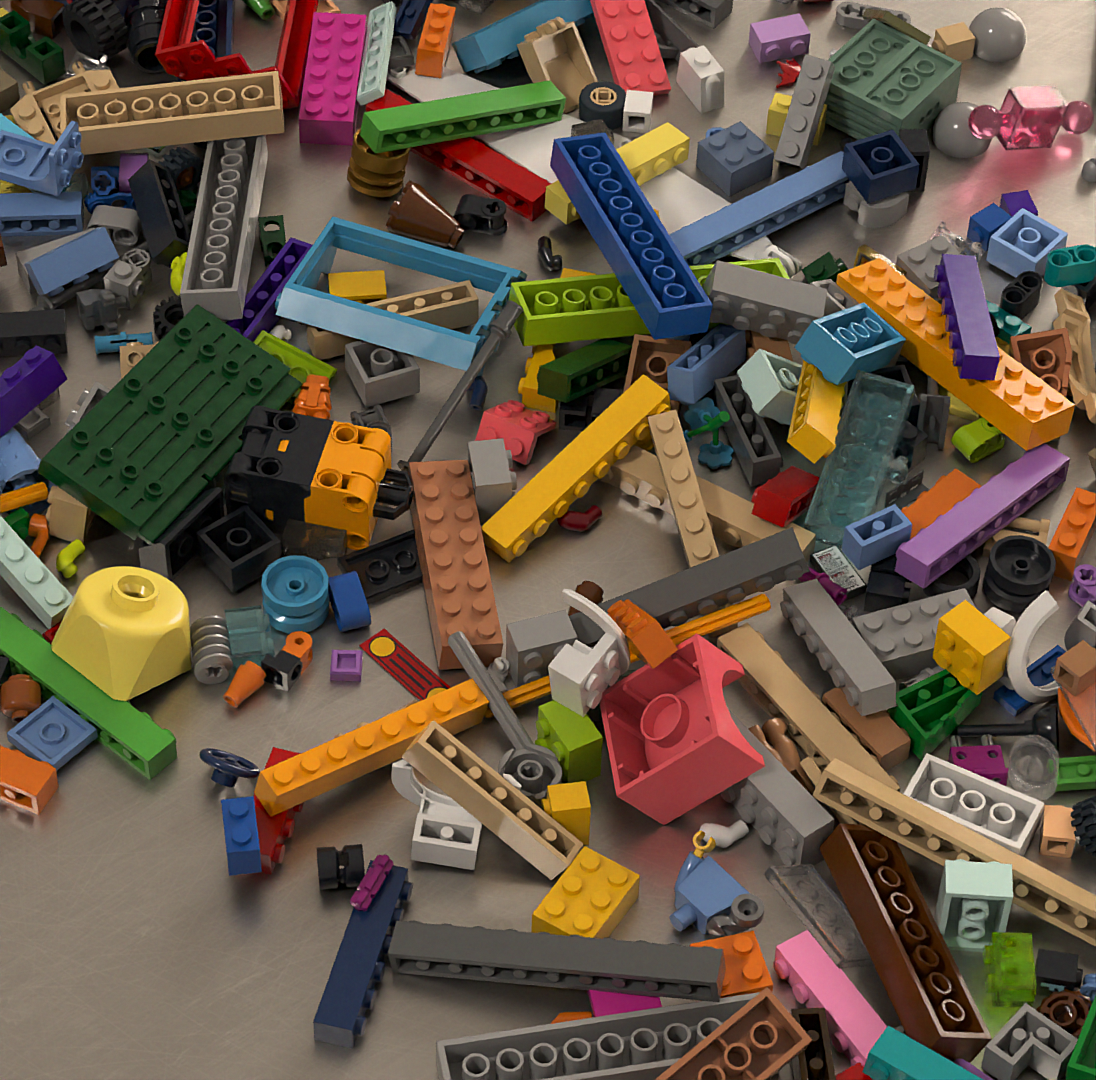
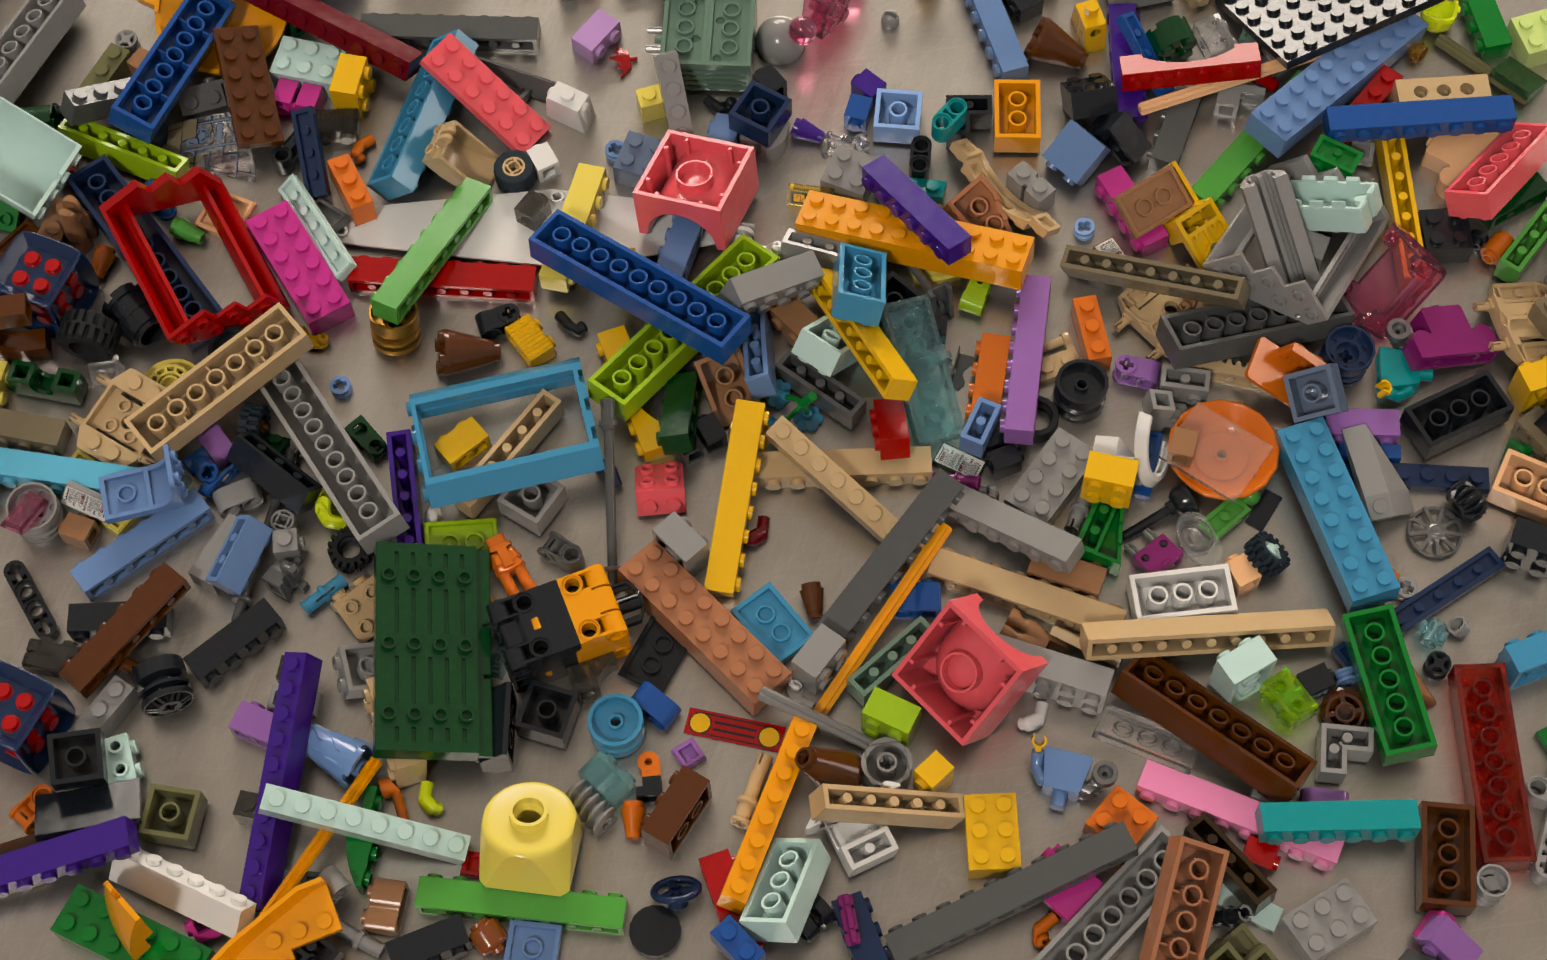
camera: 30 degrees left, 15 degrees up
white piece [548,589,630,717] -> none
orange brick [607,599,678,669] -> none
dark green bracket [802,252,849,284] -> none
none -> yellow arm [301,326,329,349]
none -> medium blue bush [329,376,353,400]
none -> orange arm [350,134,376,164]
none -> yellow brick [504,313,556,368]
none -> black tile [629,905,682,958]
none -> coral piece [632,129,759,251]
none -> reddish brown brick [640,765,712,860]
none -> dark azure plate [730,582,813,664]
none -> light aqua brick [739,838,831,943]
none -> dark purple cone [790,118,825,145]
none -> reddish brown cone [795,747,862,788]

